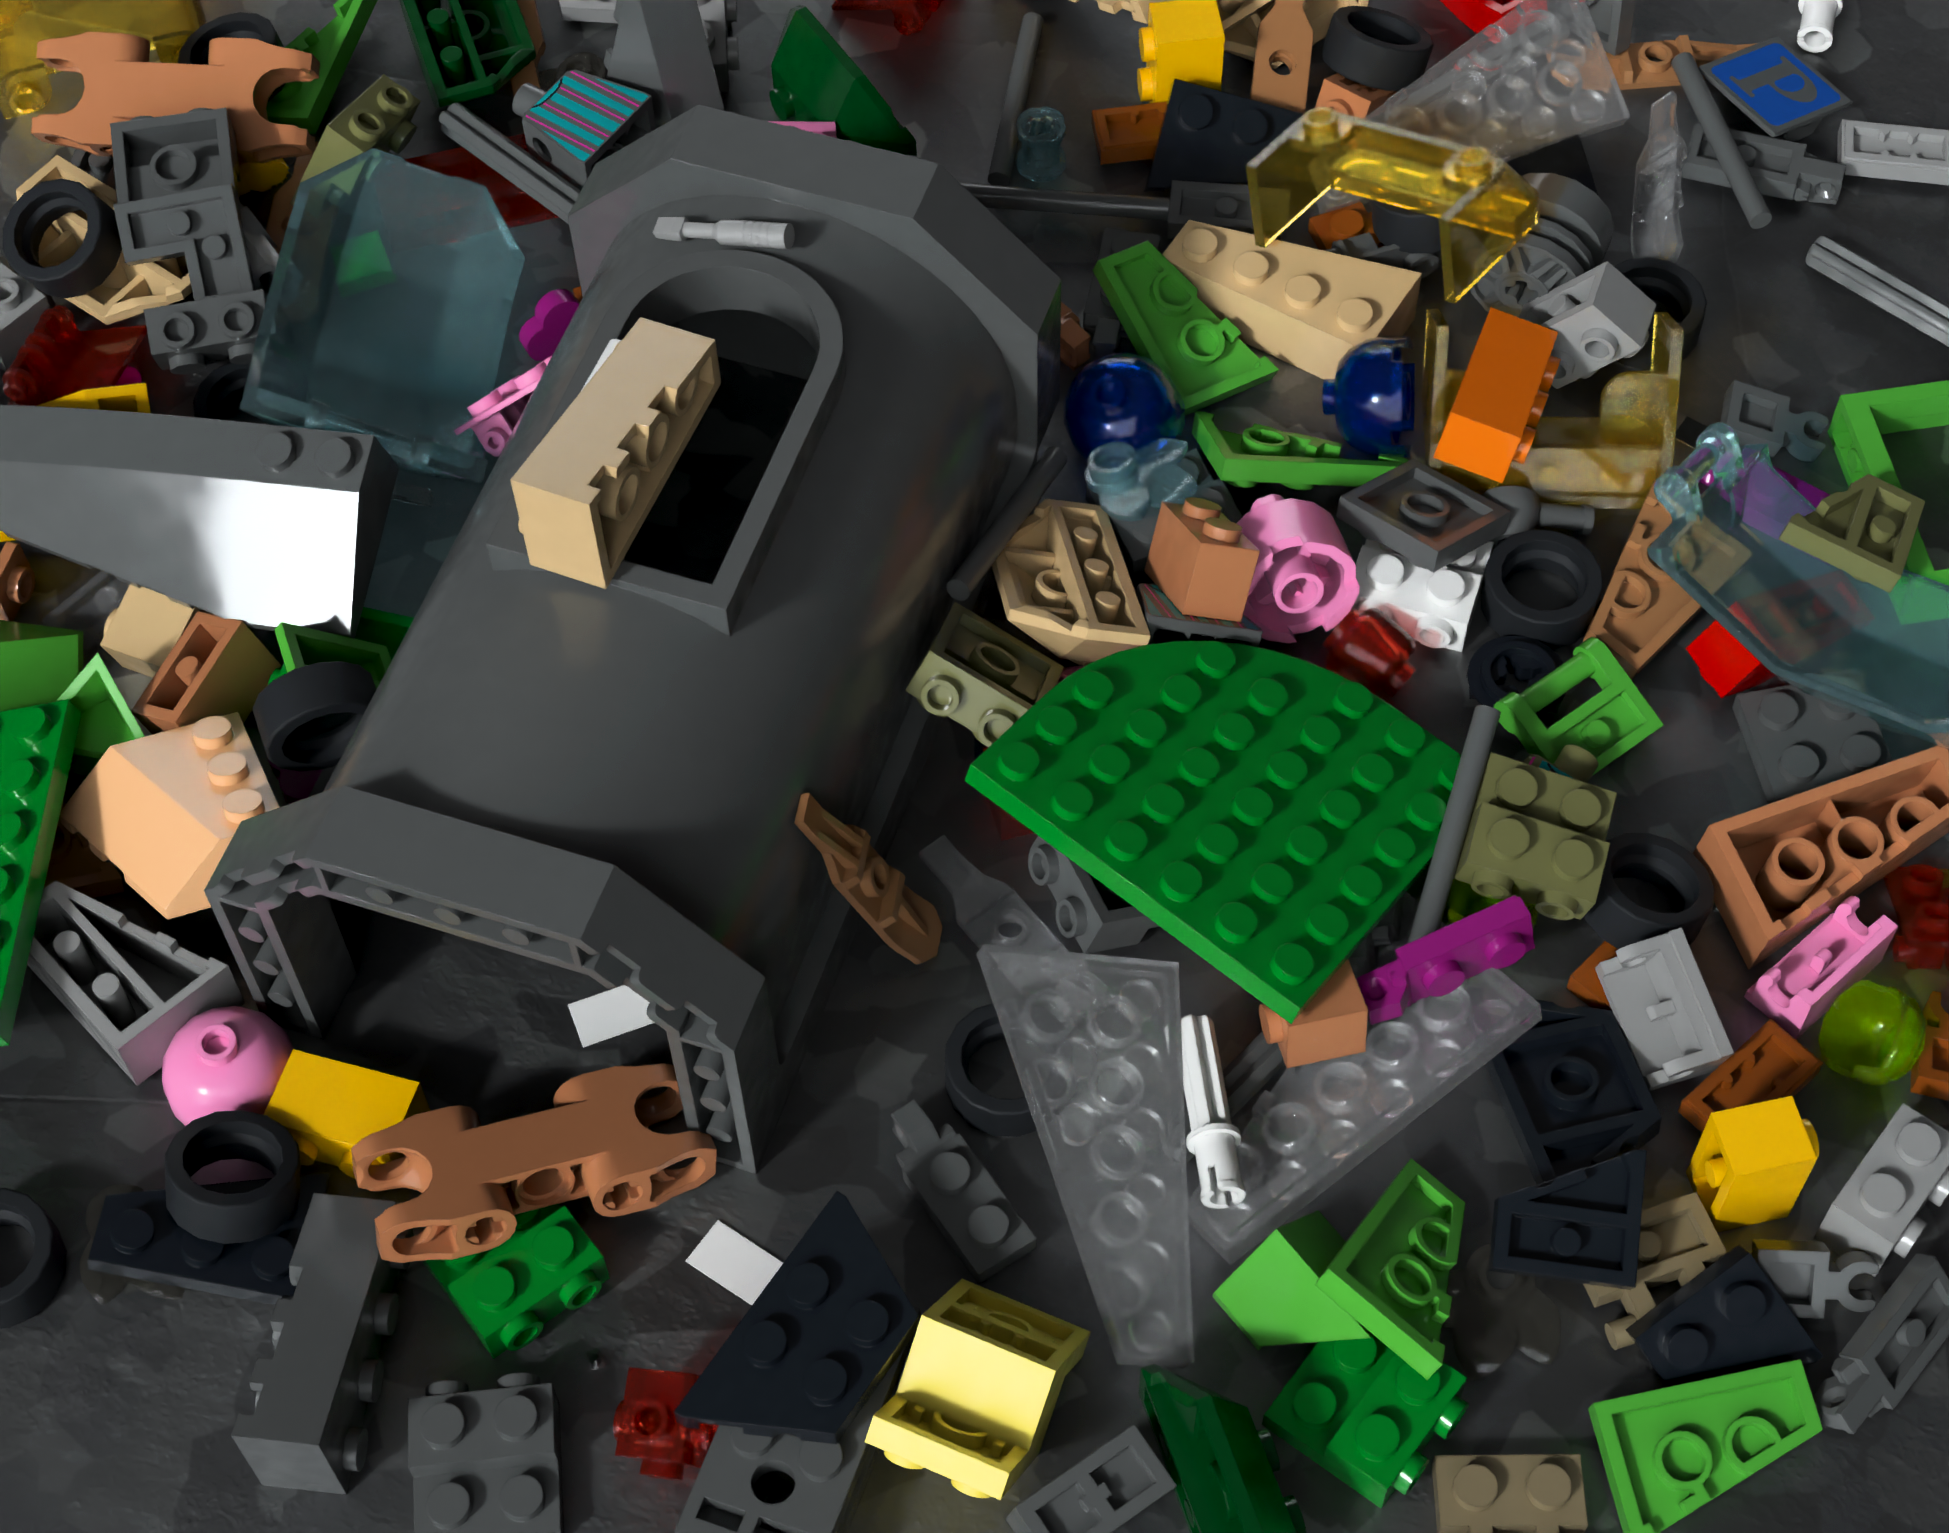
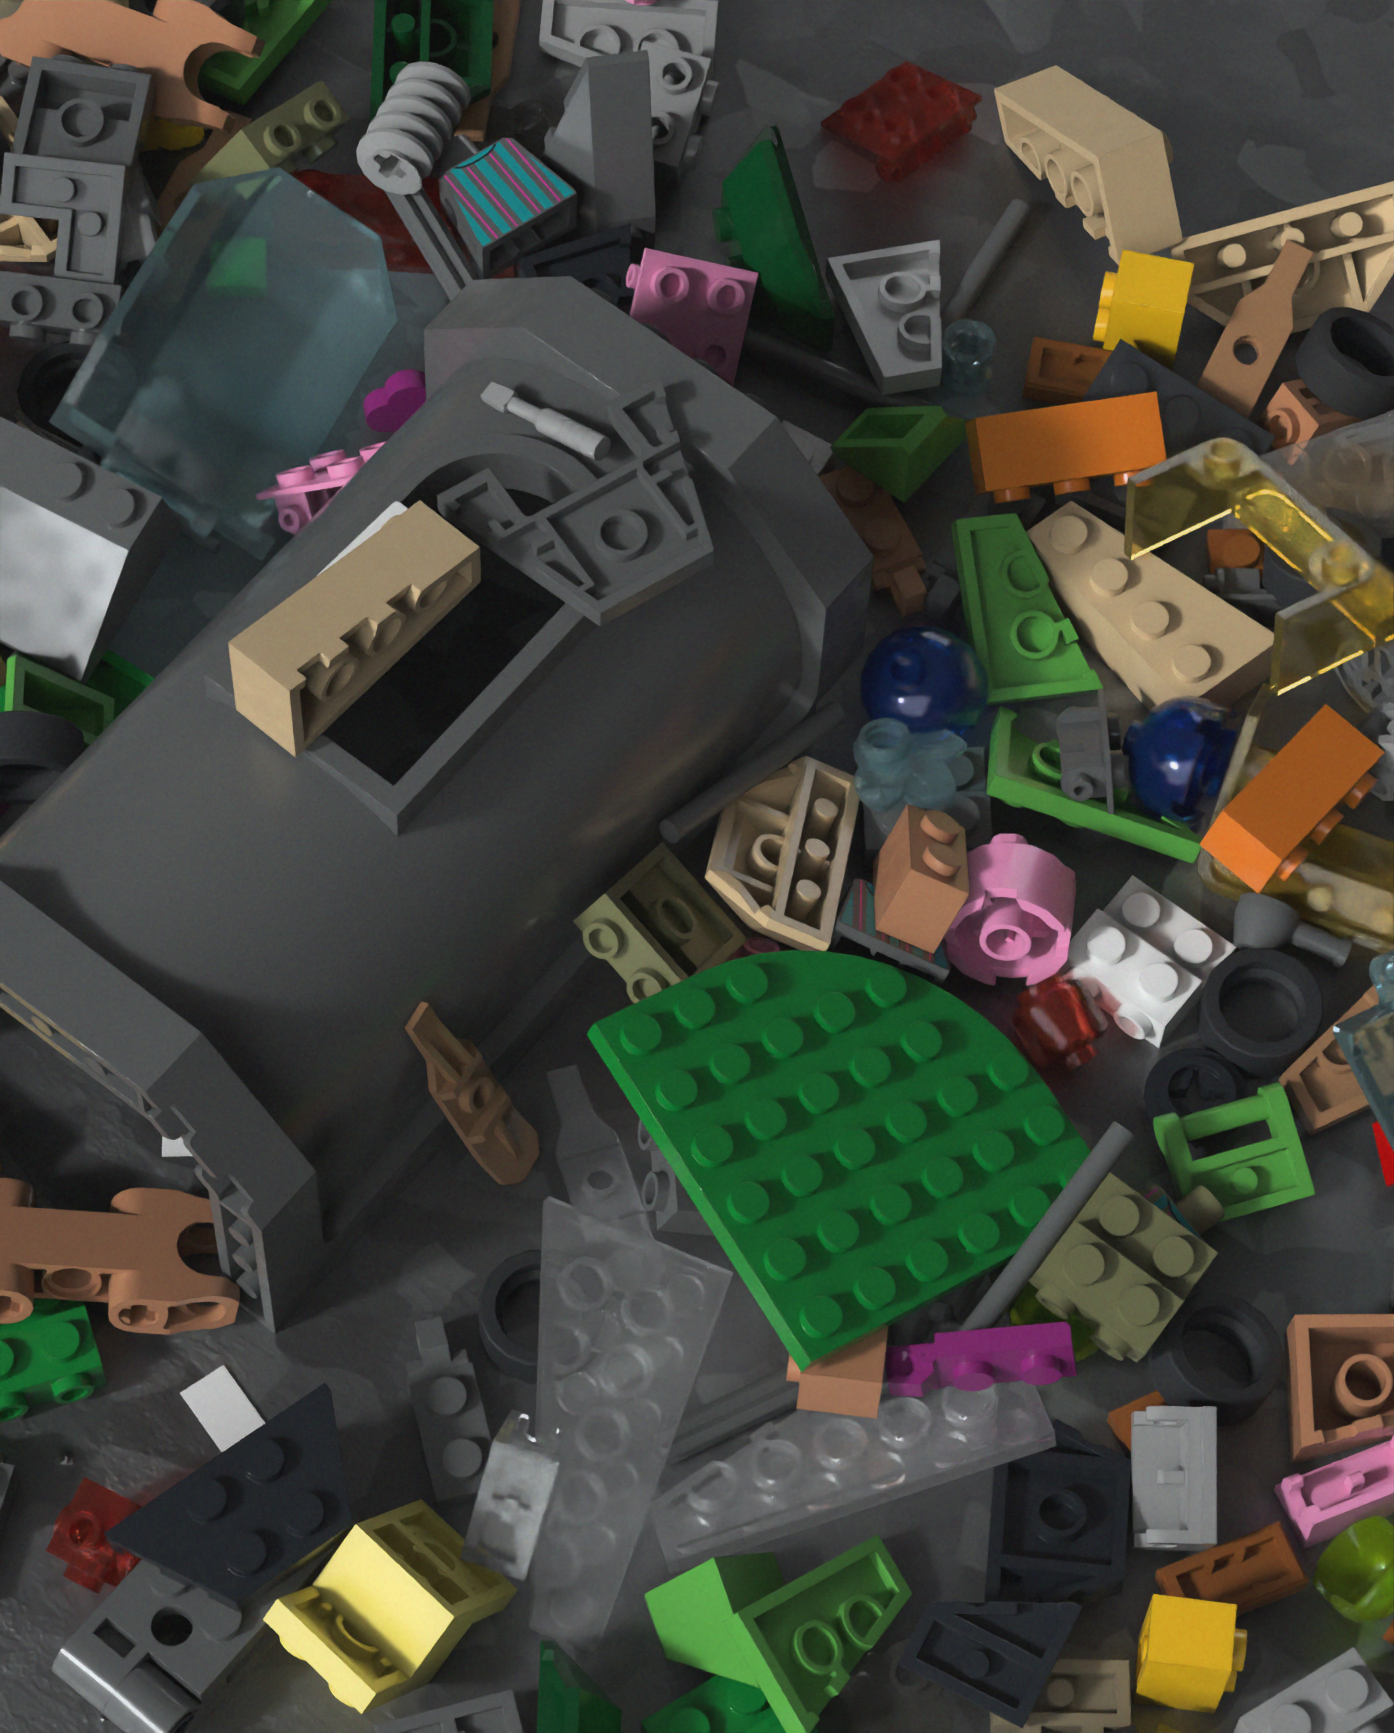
camera: 15 degrees right, 5 degrees up
white axle [1174,1014,1246,1209] -> none
dark grey plate [1336,458,1511,573] -> none
none -> light grey piece [356,61,472,195]
none -> dark grey wing [437,376,714,627]
none -> clear hinge [460,1410,564,1581]
none -> light grey wing [825,239,942,395]
none -> bright green slope [830,406,967,503]
none -> orange brick [965,391,1167,504]
none -> dark grey hinge [1056,688,1125,814]

